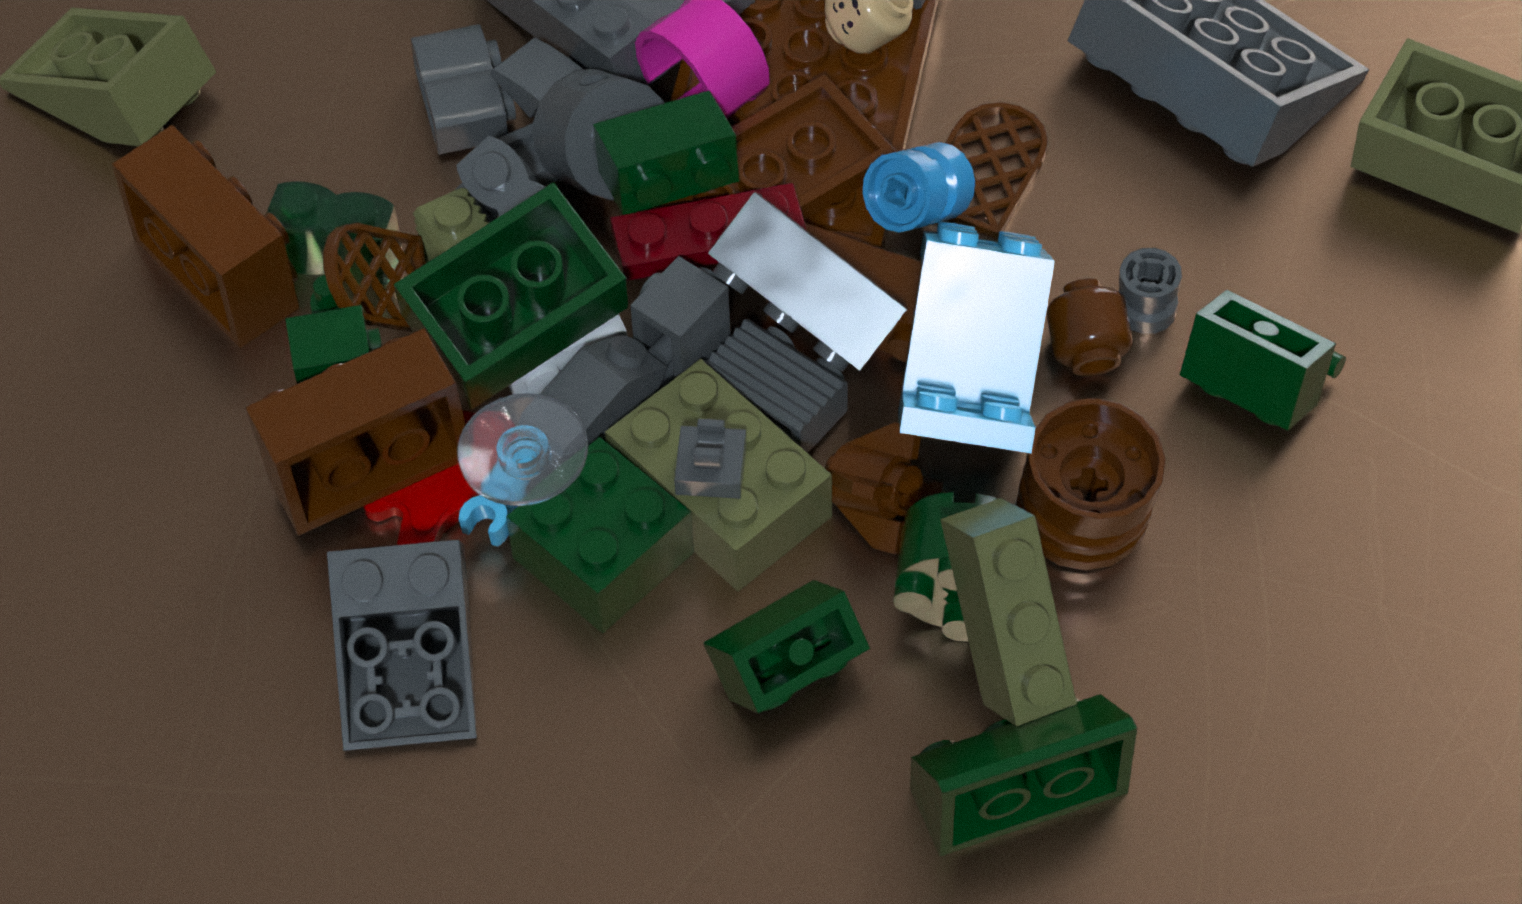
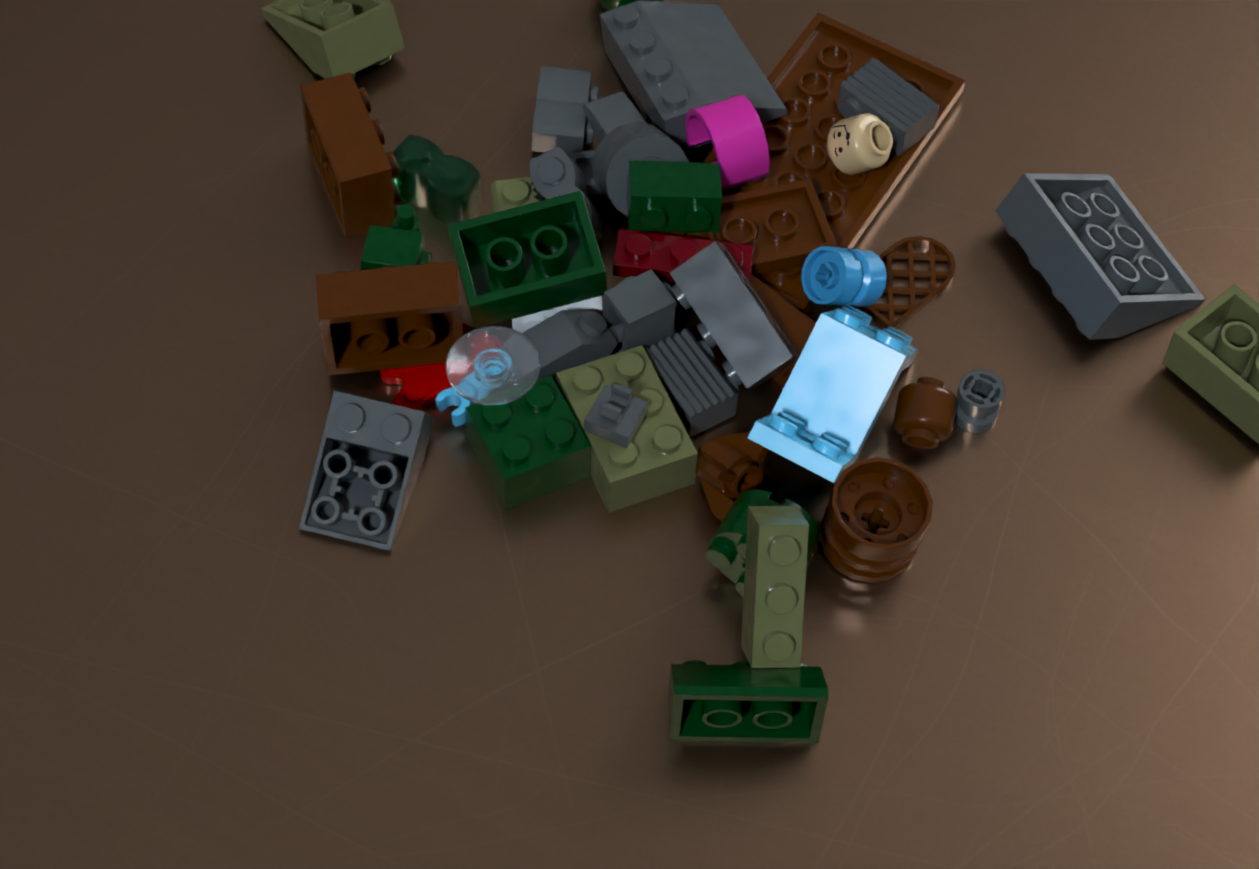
camera: 15 degrees right, 0 degrees up
reddish brown window [323,223,425,333] -> none
dark green brick [703,580,870,714] -> none
dark green brick [1179,290,1346,430] -> none

